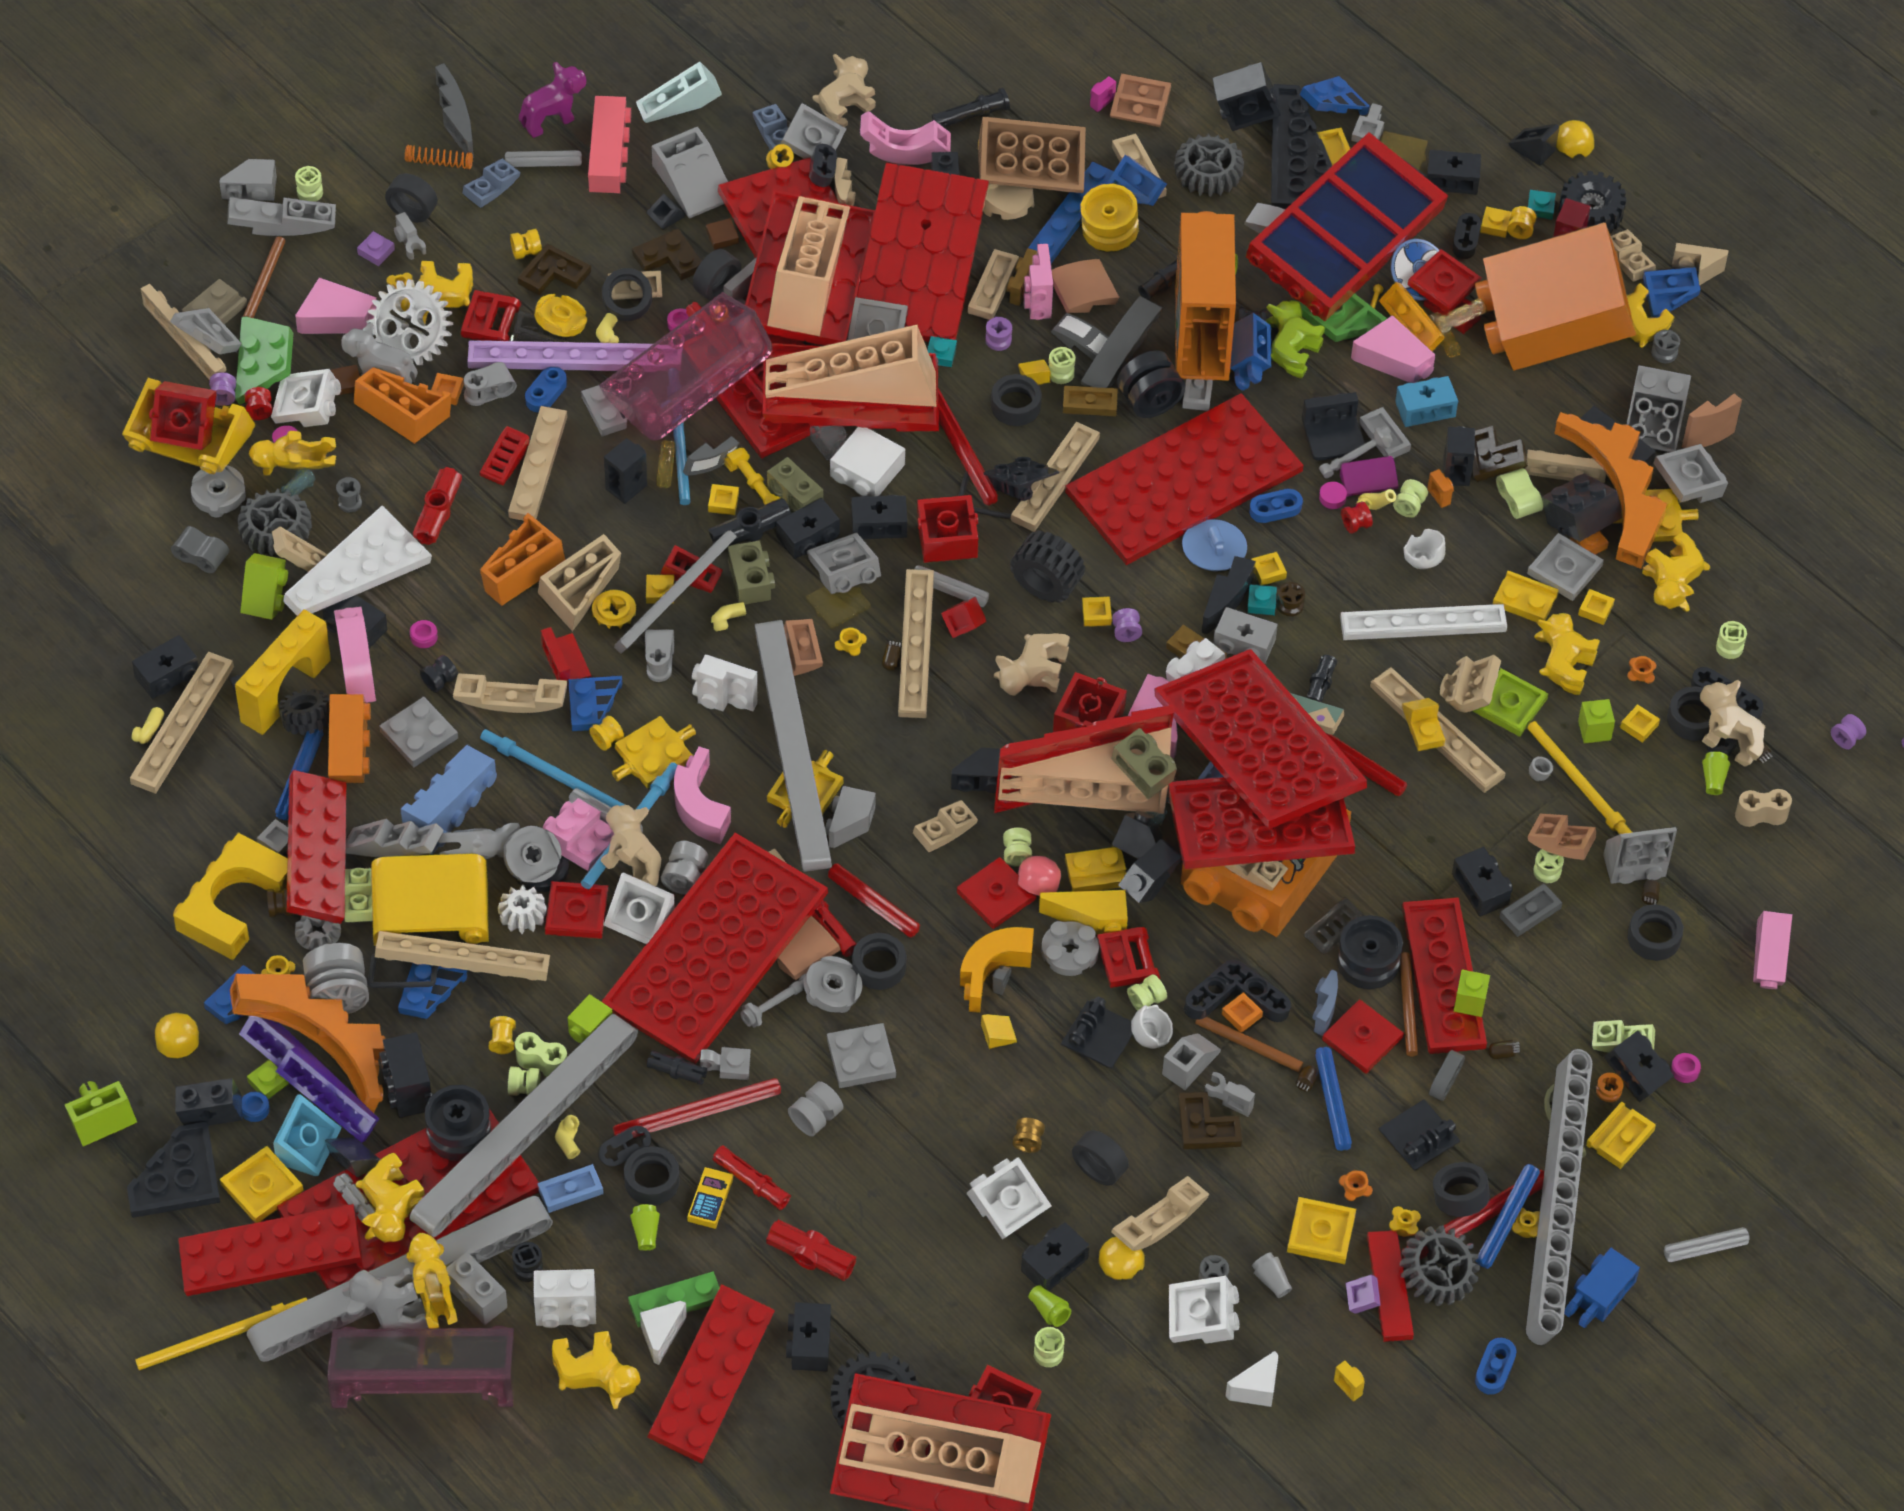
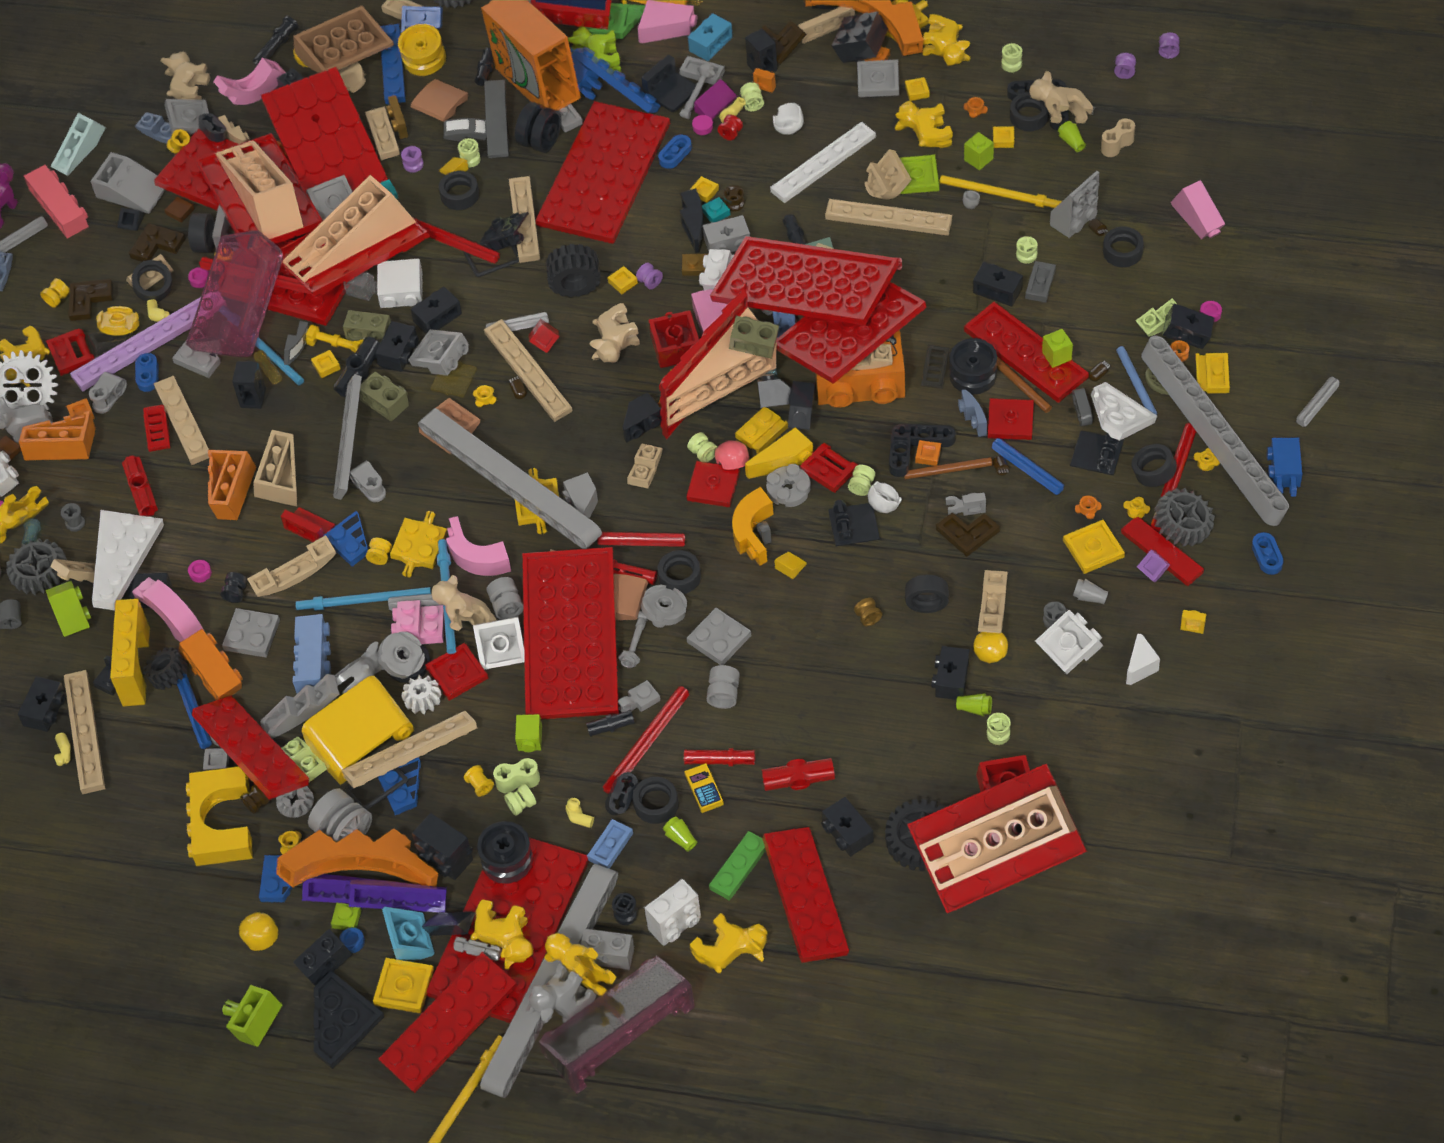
camera: 30 degrees left, 0 degrees up
light grey beam [410,1014,638,1237] -> none
yellow gear [592,590,636,629] -> none
white slope [640,1301,686,1365] -> none
yellow plate [646,575,674,603] -> none
red slope [660,545,723,593] -> none
white plate [692,654,757,711] -> none
light yellow arm [711,602,746,631] -> none
red brick [917,495,978,563] -> none
white plate [967,1157,1052,1240] -> none
bright pink plate [1023,244,1053,320] -> none
pearl gold plate [1063,386,1118,416] -> none
light grey slope [1162,1033,1221,1090] -> none
medium blue shield [1182,519,1247,571] -> none
yellow slope [1402,698,1445,751] -> none
blue axle [1476,1164,1540,1269] -> none
yellow plate [1493,571,1559,622] -> none
yellowish green axle [1496,468,1543,519] -> none
nougat slope [1528,814,1596,860] -> none
none -> blue plate [572,47,661,113]
none -> white plate [1091,382,1157,441]
none -> medium blue bar [1116,346,1157,415]

